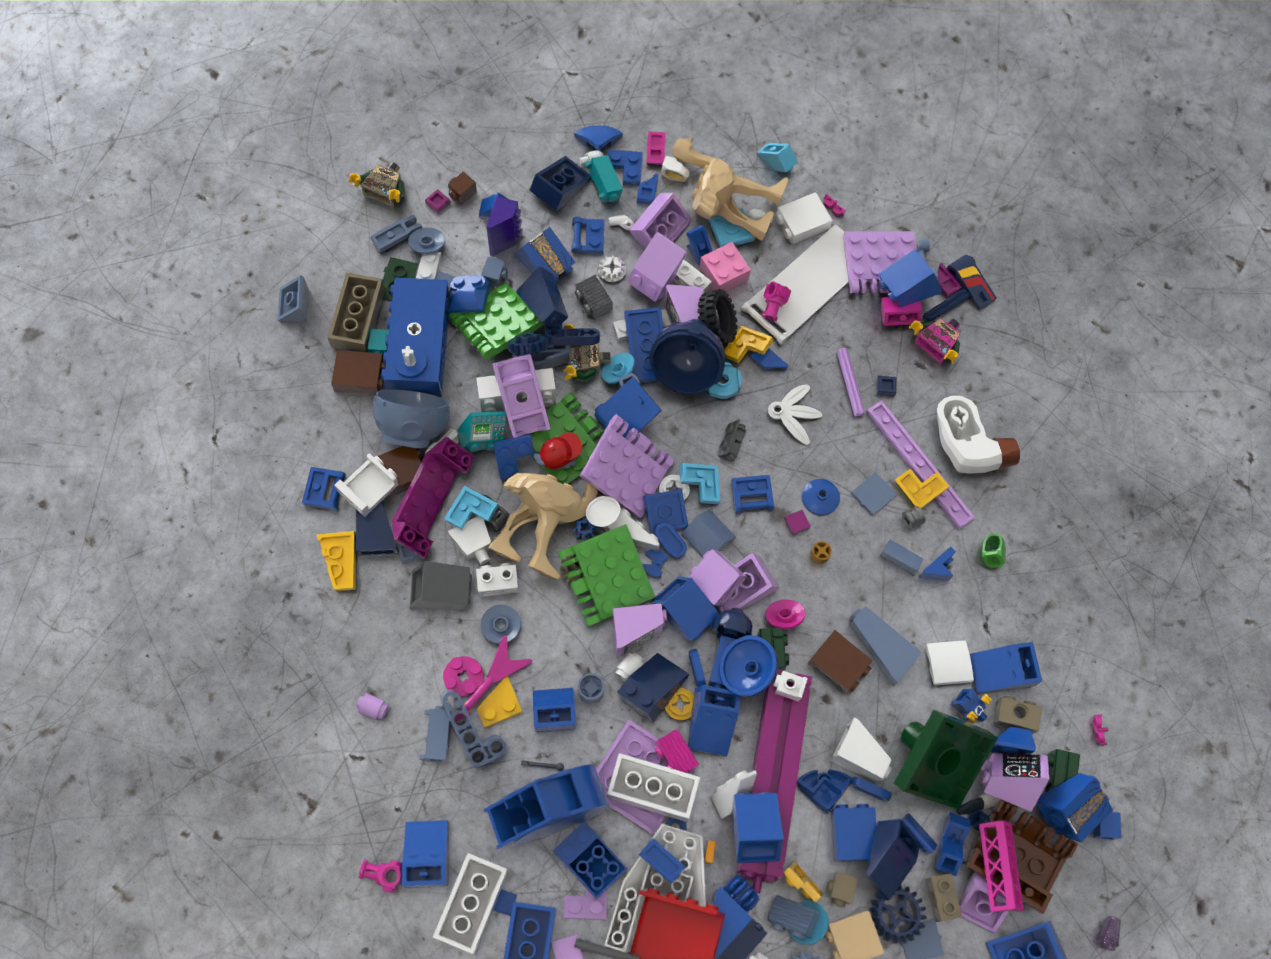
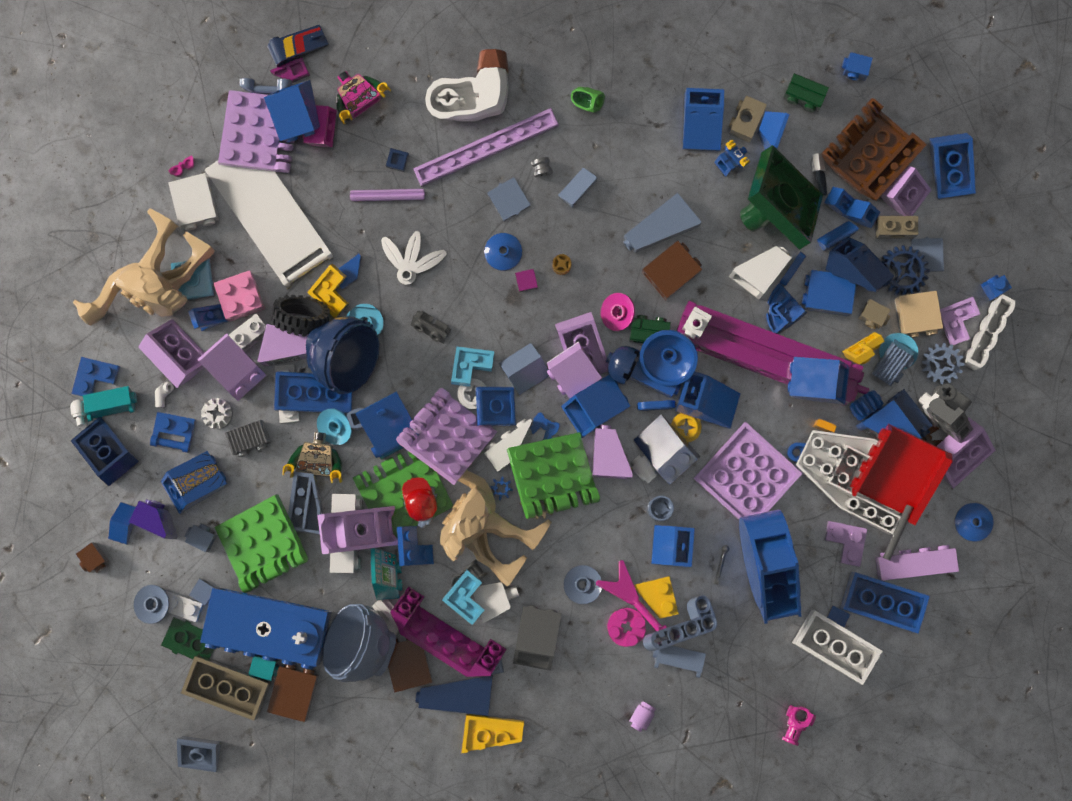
camera: 75 degrees left, 15 degrees up
blue plate [302,467,346,511] -> none
white panel [334,454,399,517] -> none
torso [348,162,405,207] -> none
sand blue hinge [370,215,423,253] -> none
blue slope [402,820,448,888] -> none
magenta tile [425,189,451,214] -> none
blue slope [448,275,491,313] -> none
white brick [476,563,519,597] -> none
dark blue gear [507,332,549,355] -> none
dark blue slope [516,266,568,329] -> none
dark blue beam [545,323,600,345] -> none
blue slope [553,820,628,899] -> none
blue brick [574,125,623,151] -> none
white piece [586,496,620,527] -> none
white slope [607,753,700,822] -> none
blue tile [637,174,659,204] -> none
blue tile [639,838,685,884] -> none
dark pink slope [646,131,666,165] -> none
blue tile [654,523,687,557] -> none
dark pink brick [654,729,699,773] -> none
white rock [661,156,690,182] -> none
white slope [711,770,757,819] -> none
blue plate [731,475,774,513] -> none
white cylinder [748,209,773,223] -> none
medium azure slope [757,143,798,173] -> none
dark pink connector [762,281,791,321] -> none
yellow plate [895,469,950,509] -> none
blue slope [919,546,956,581] -> none
dark blue axle [923,289,970,322] -> none
white slope [925,640,974,686] -> none
dark blue bush [969,809,990,831] -> none
dark pink fence [979,820,1024,912] -> none
lavender slope [981,753,1049,812] -> none
blue slope [1036,773,1113,843] -> none
dark pink piece [1093,714,1108,745] -> none
clear purple cone [1097,916,1121,951] -> none

